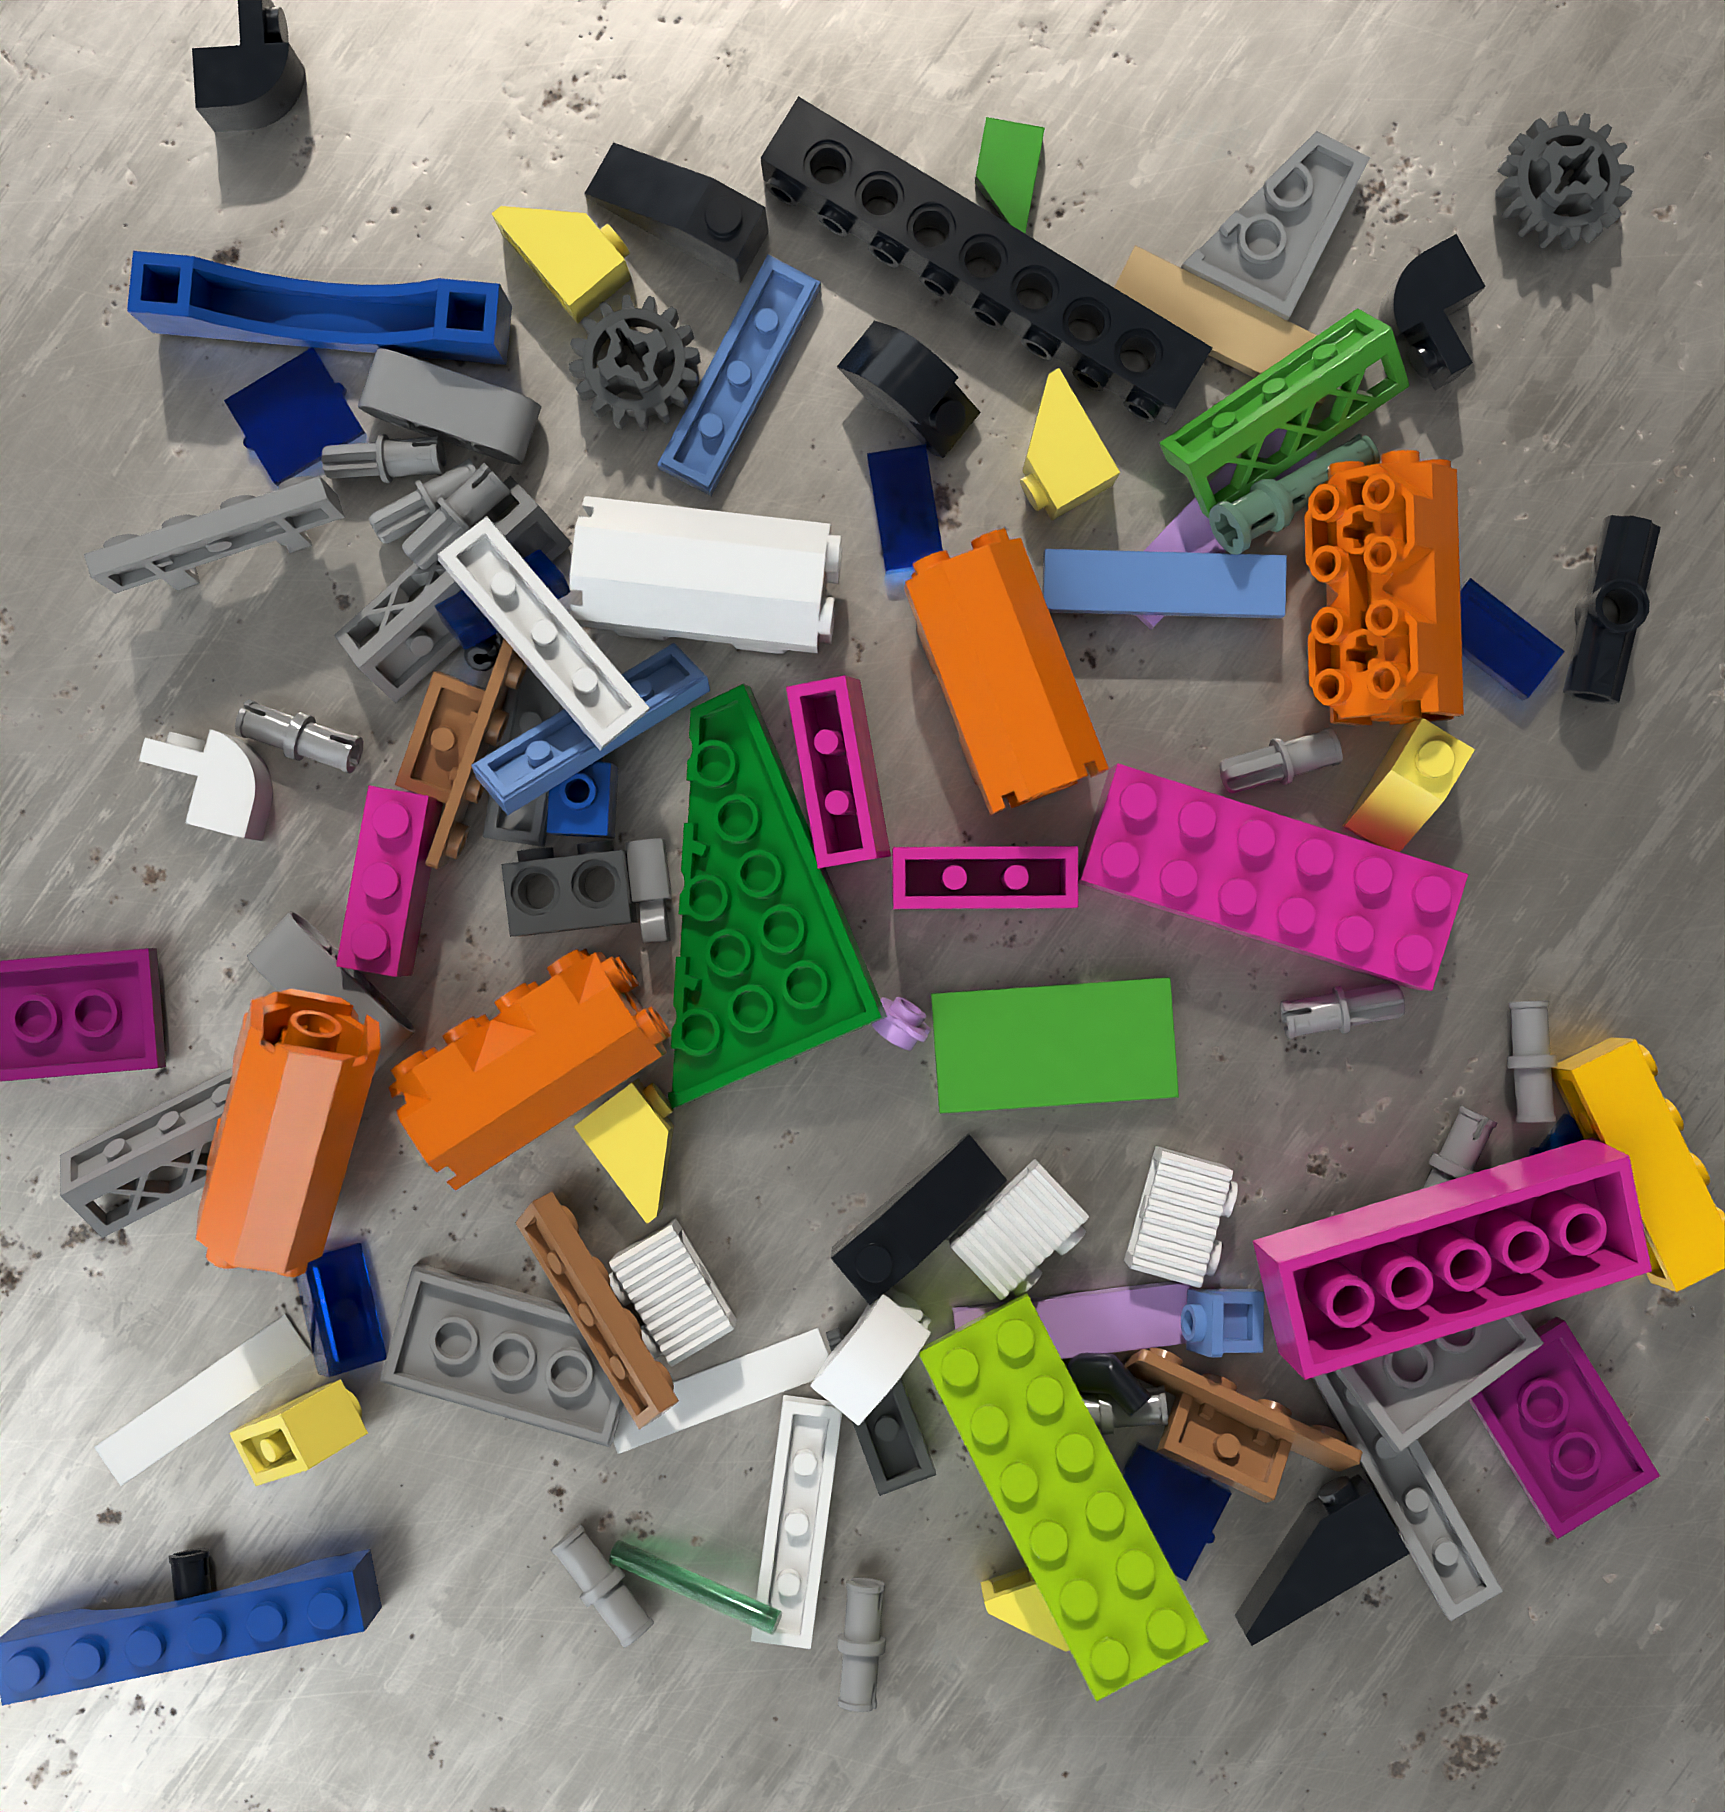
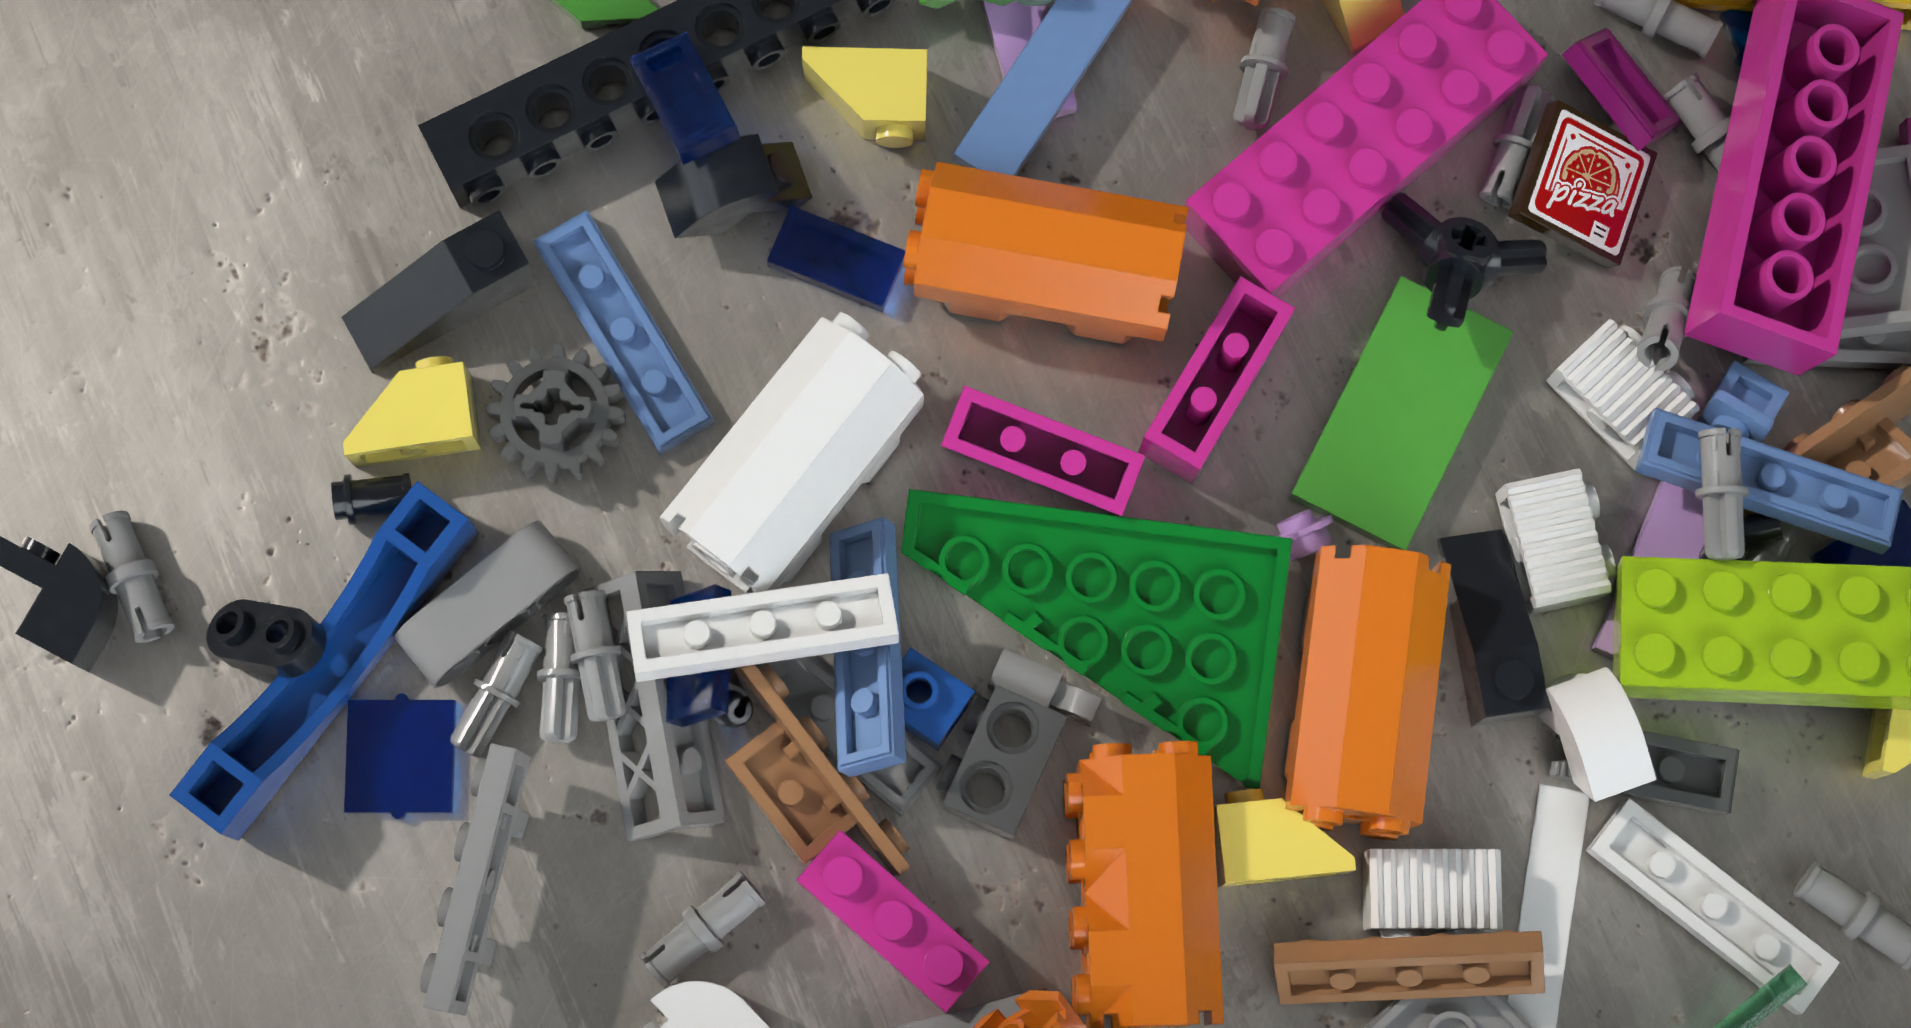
camera: 65 degrees left, 10 degrees down
none -> light grey pin [89,510,175,643]
none -> black plate [206,599,327,678]
none -> black pin [331,473,412,525]
none -> clear blue tile [629,31,740,165]
none -> orange brick [1284,545,1451,841]
none -> black bush [1381,192,1547,331]
none -> tile [1508,100,1658,268]
none -> magenta tile [1562,28,1682,151]
none -> medium blue tile [1635,408,1903,555]
none -> light grey pin [1637,266,1696,371]
none -> light grey axle [1695,428,1749,560]

